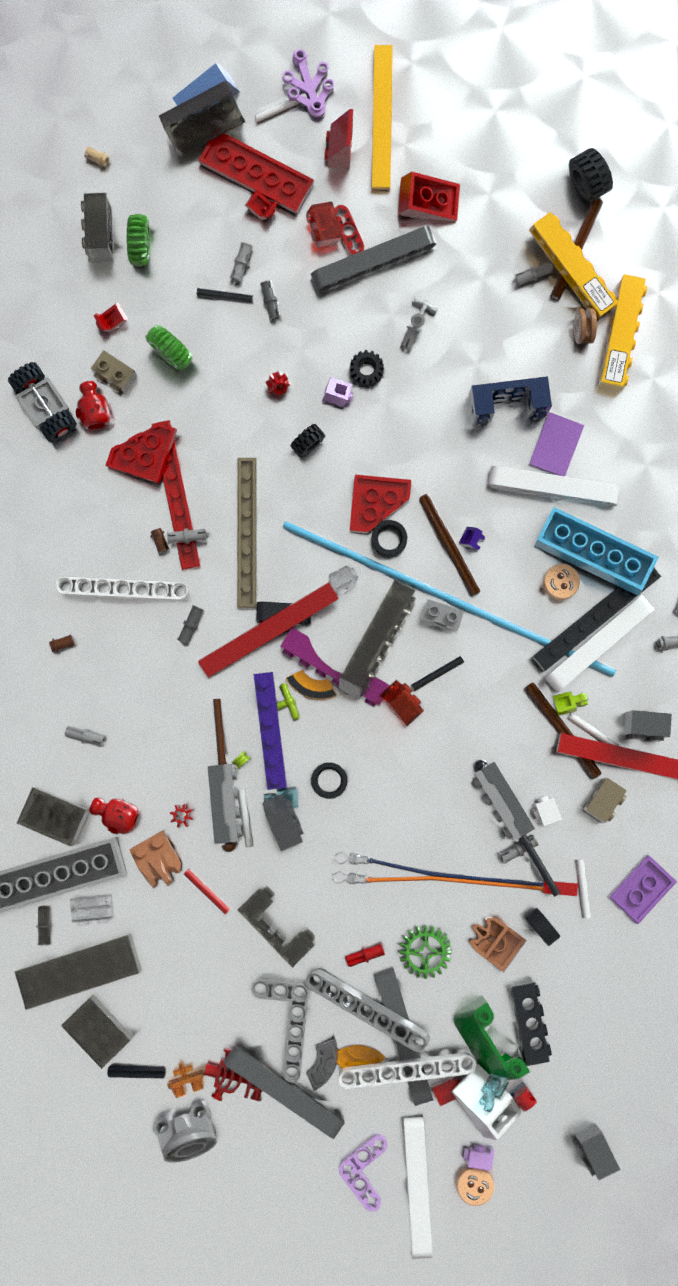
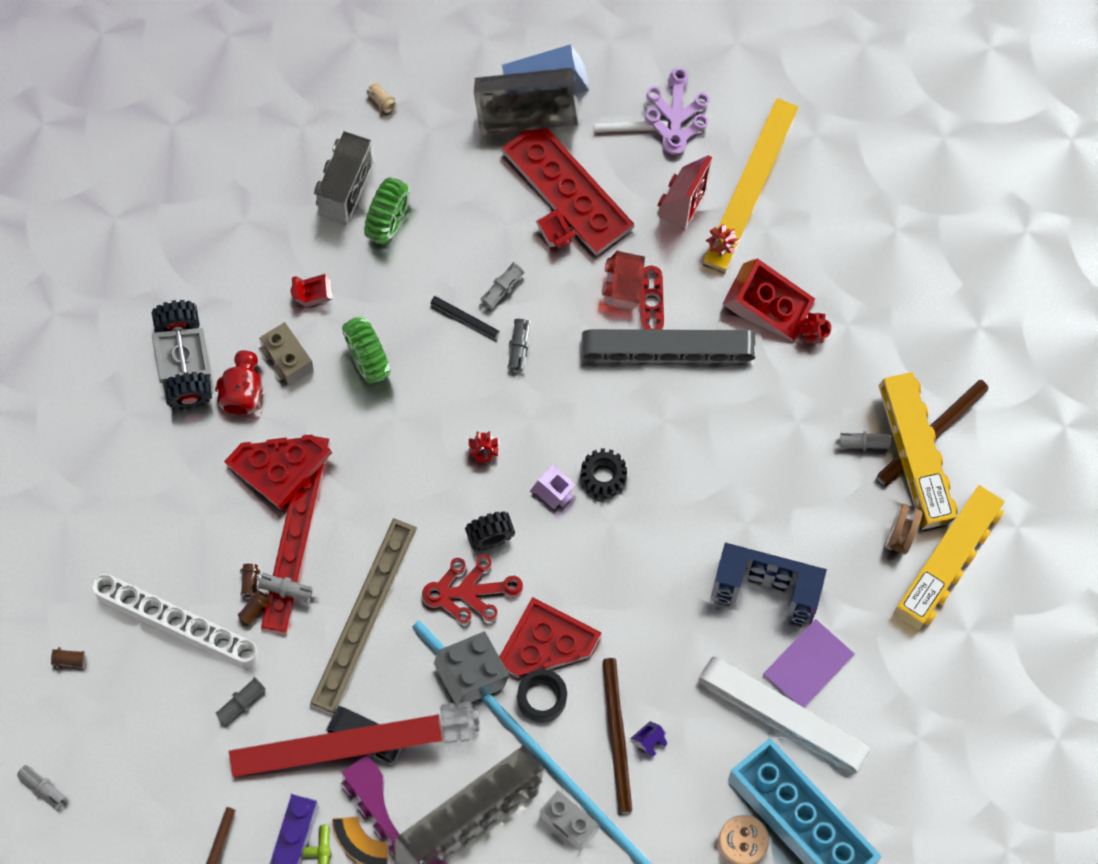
camera: 20 degrees right, 15 degrees down
light grey pin [401,296,439,349] -> none
black tyre [568,148,613,202] -> none
none -> reddish brown pin [238,590,269,625]
none -> red plant [422,555,523,625]
none -> dark grey brick [433,631,510,708]
none -> red gear [706,224,739,257]
none -> red gear [800,313,831,343]

